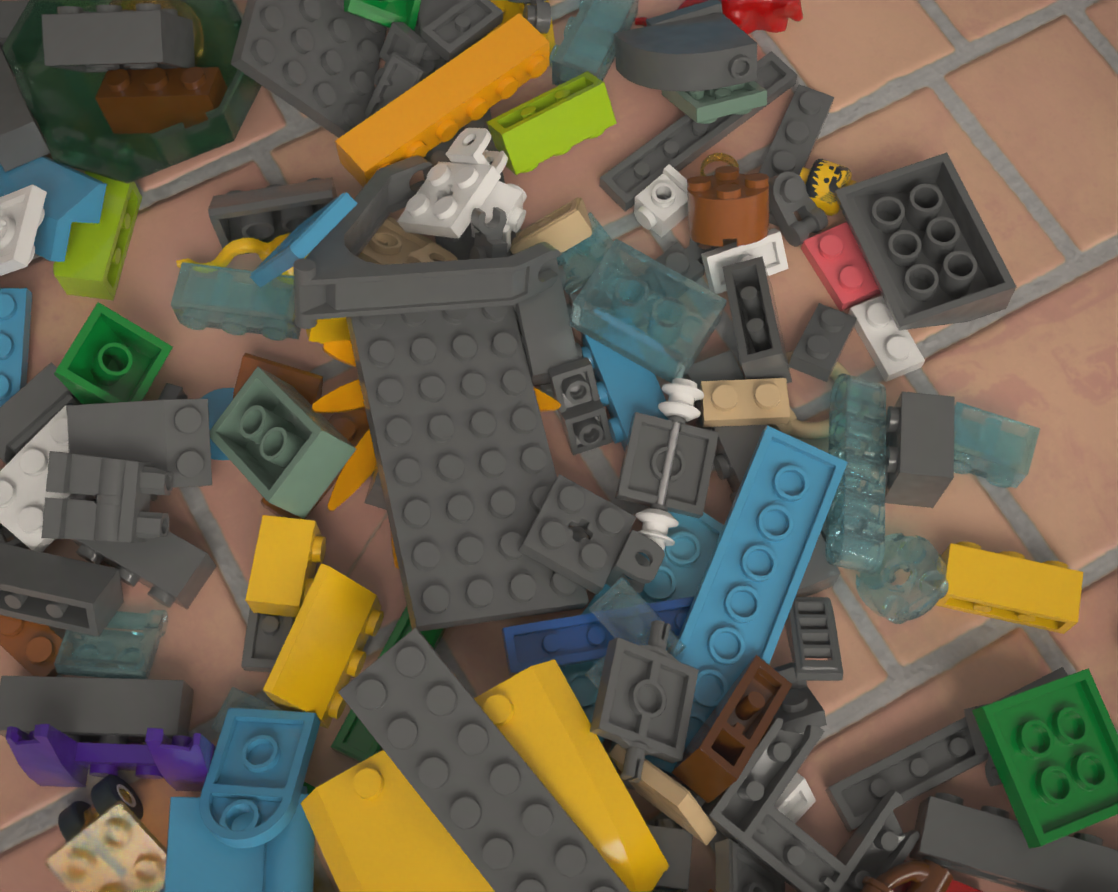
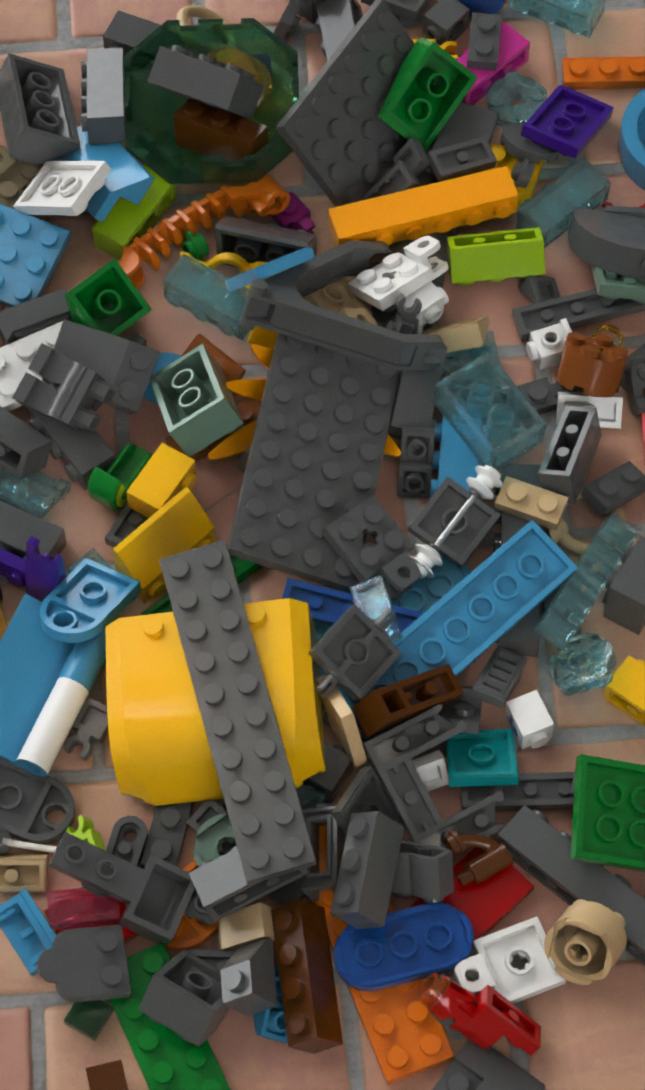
camera: 25 degrees right, 5 degrees down
none -> green animal [88,443,153,512]
none -> orange piece [118,174,290,289]
none -> green plate [182,230,209,261]
none -> magenta plate [269,191,315,234]
none -> teal tile [445,729,519,787]
none -> white brick [504,690,554,750]
none -> dark grey slope [519,276,560,304]

